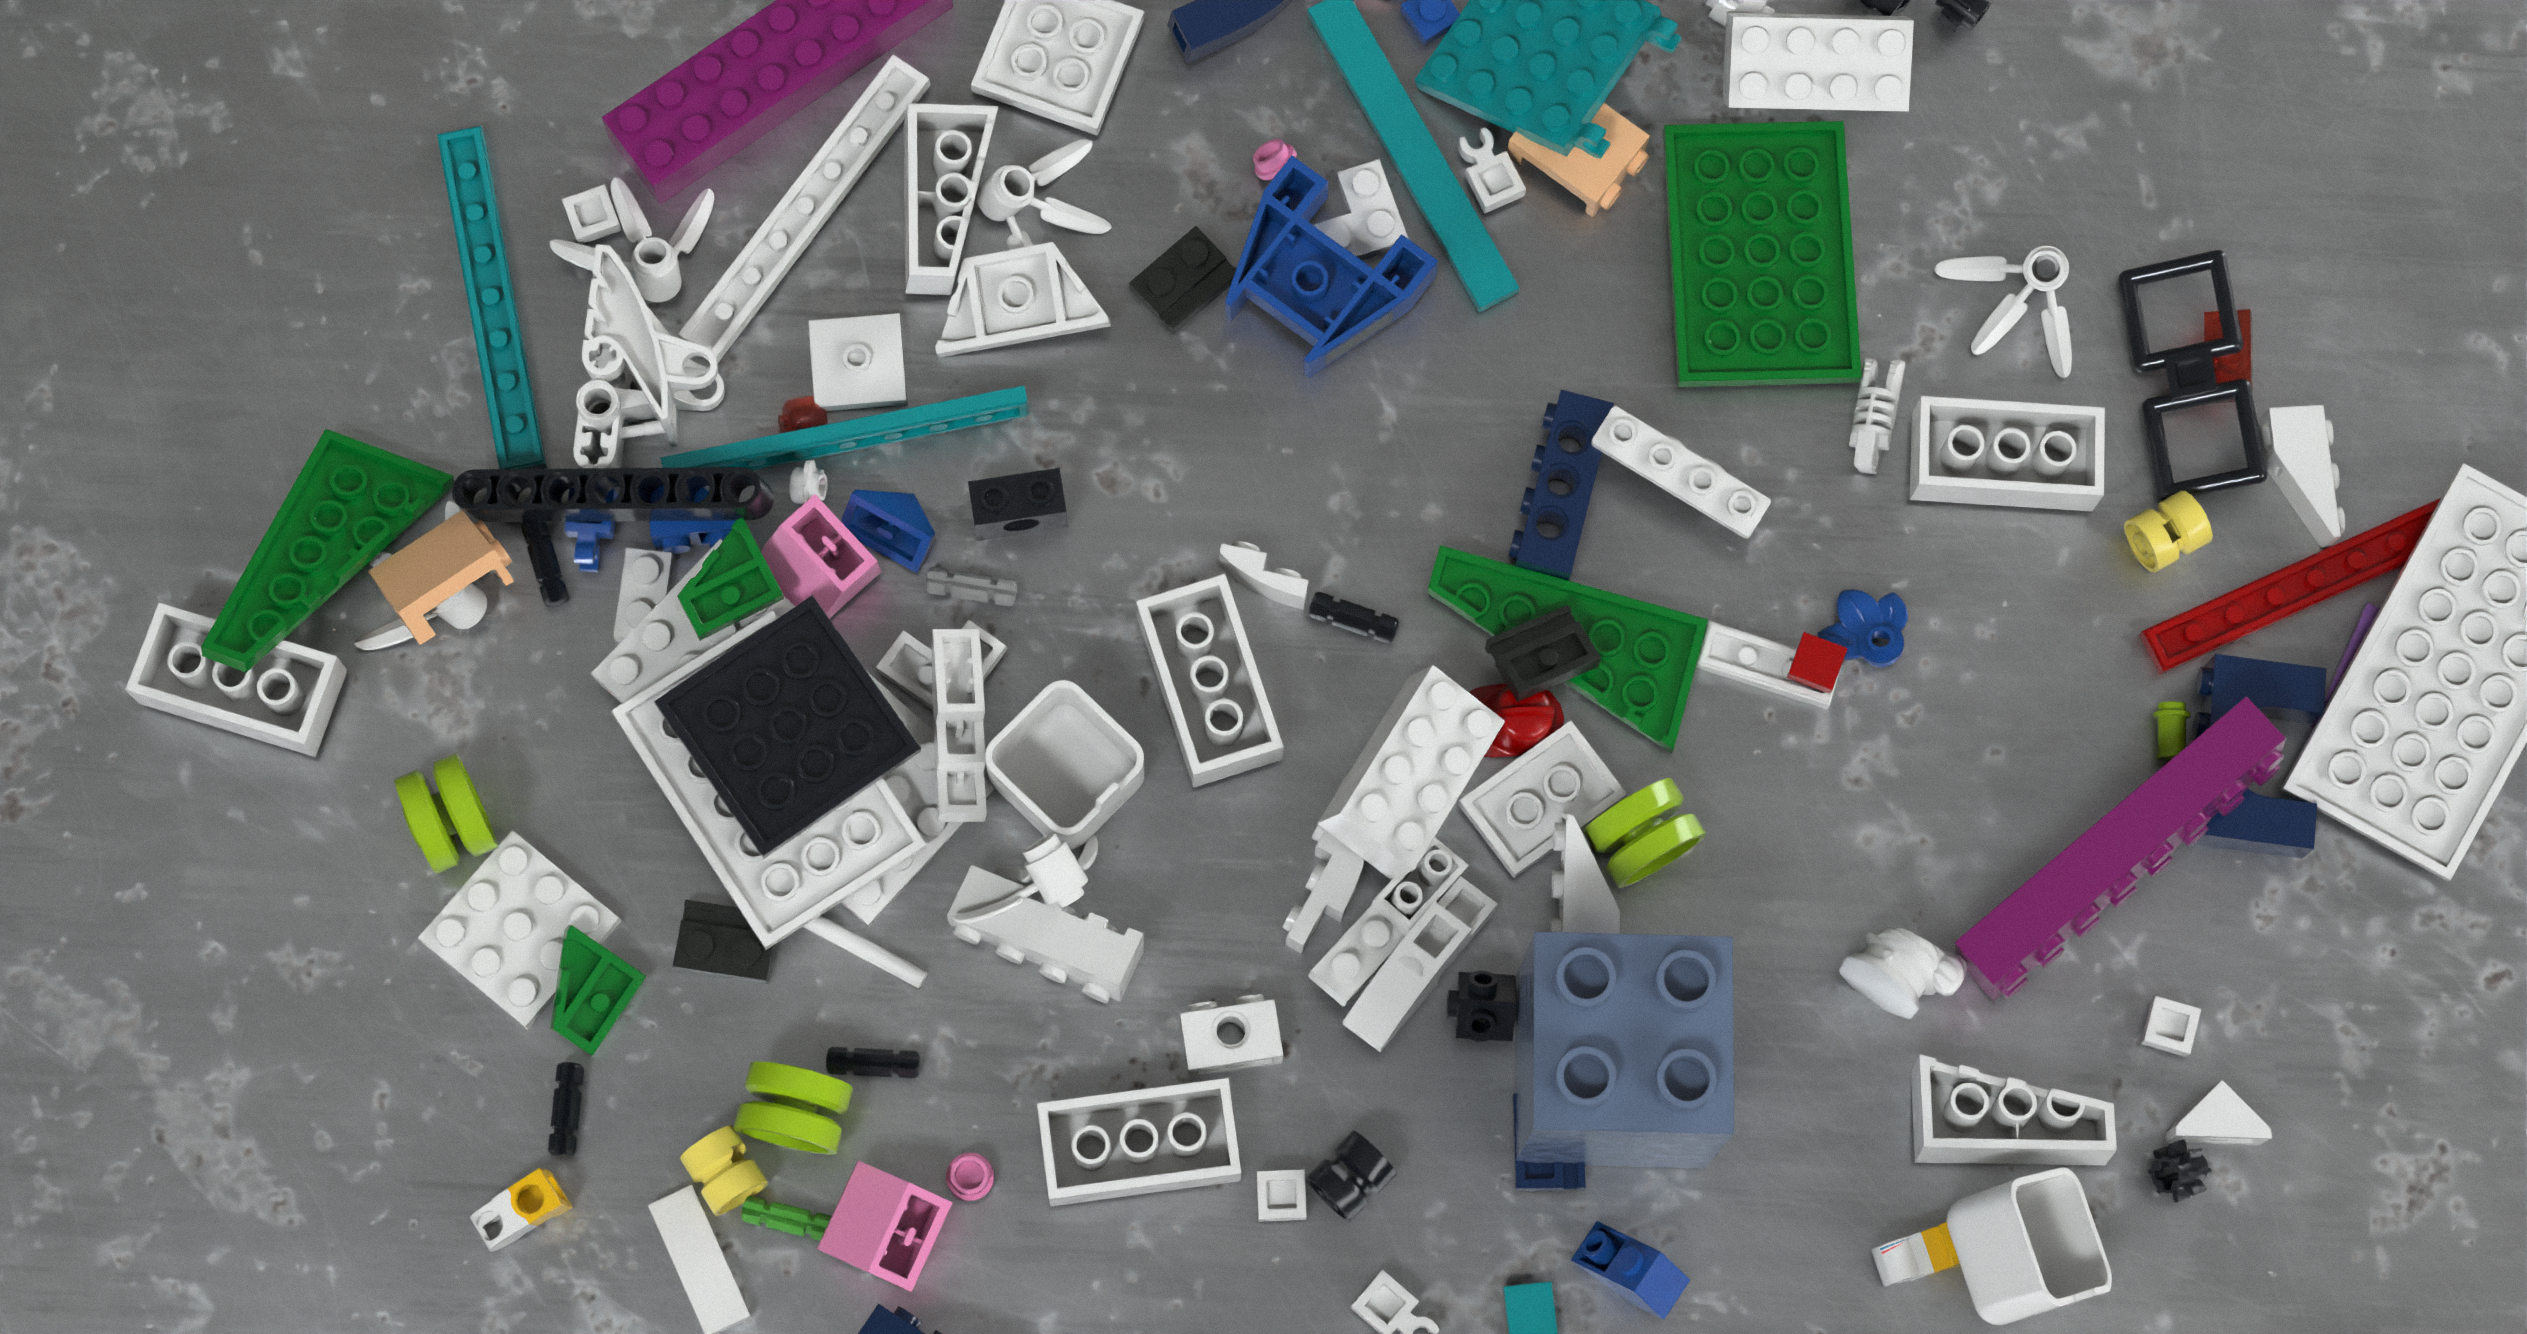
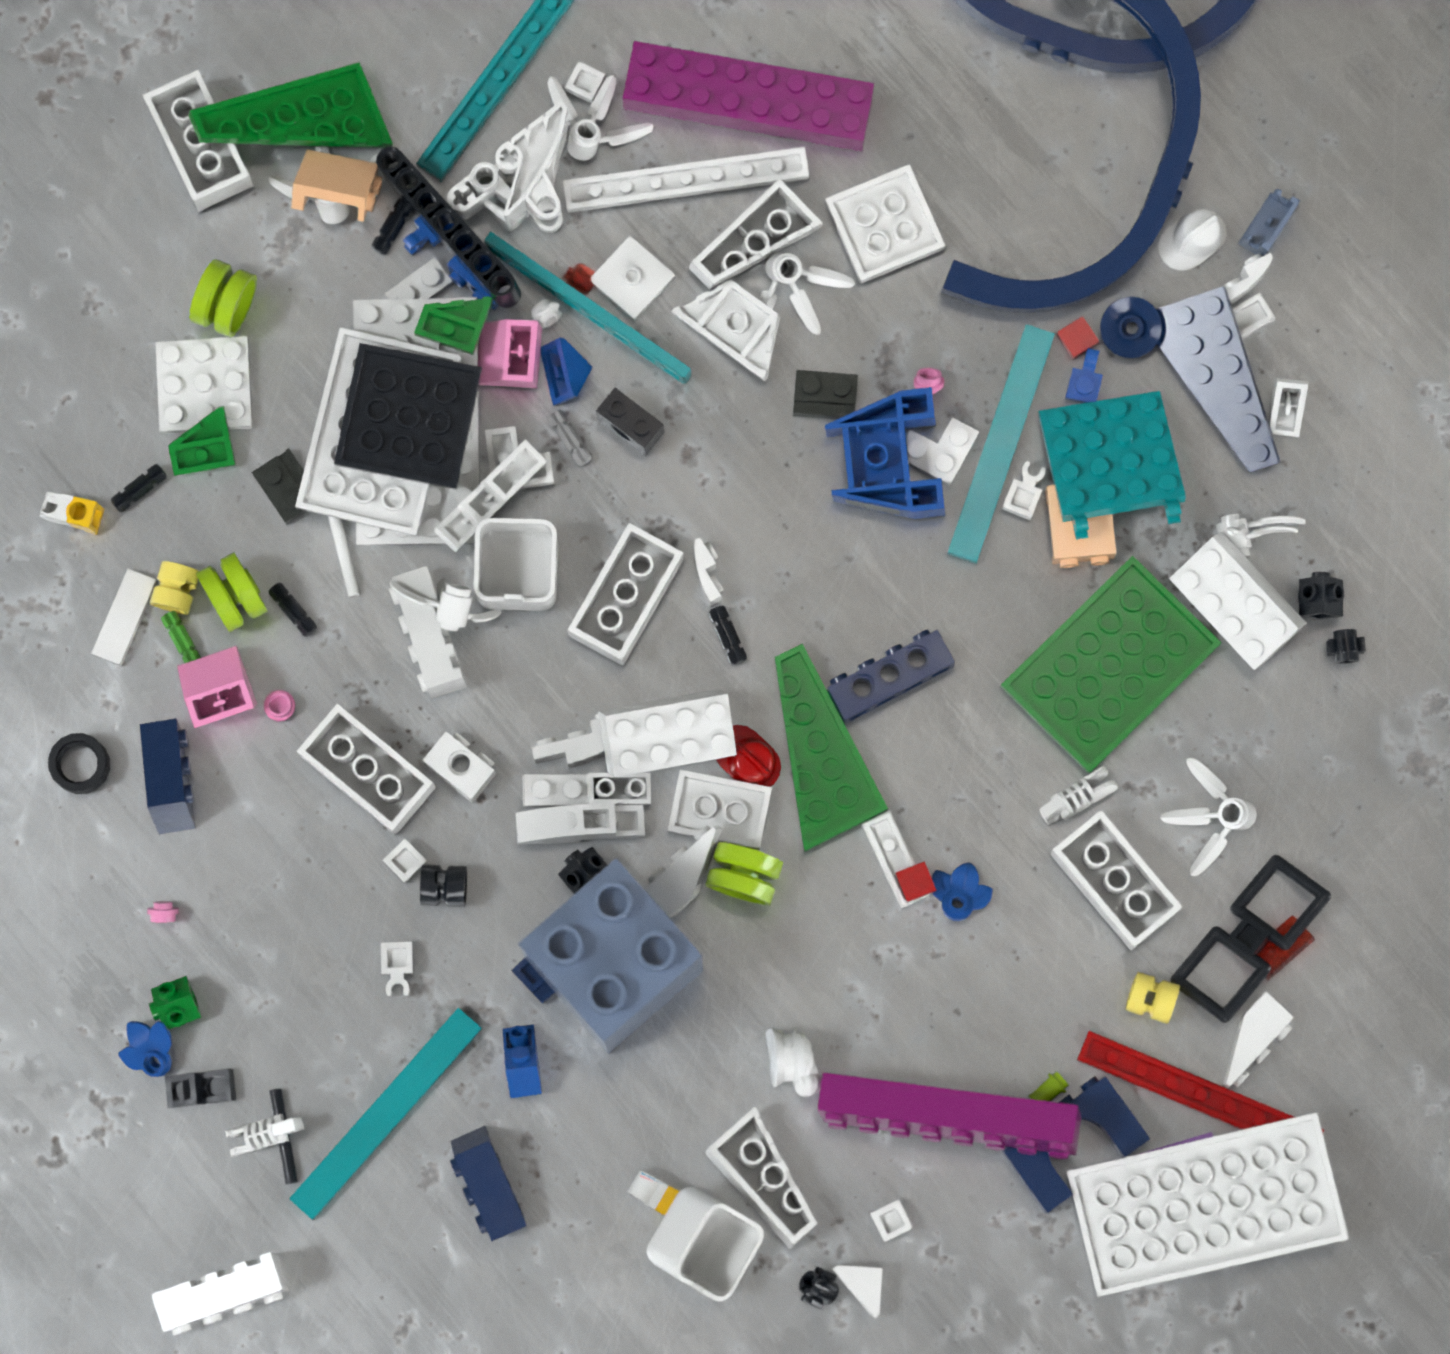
camera: 55 degrees right, 5 degrees up
pearl dark grey plate [1485,605,1601,702] -> none
white bracket [1591,406,1771,539] -> none

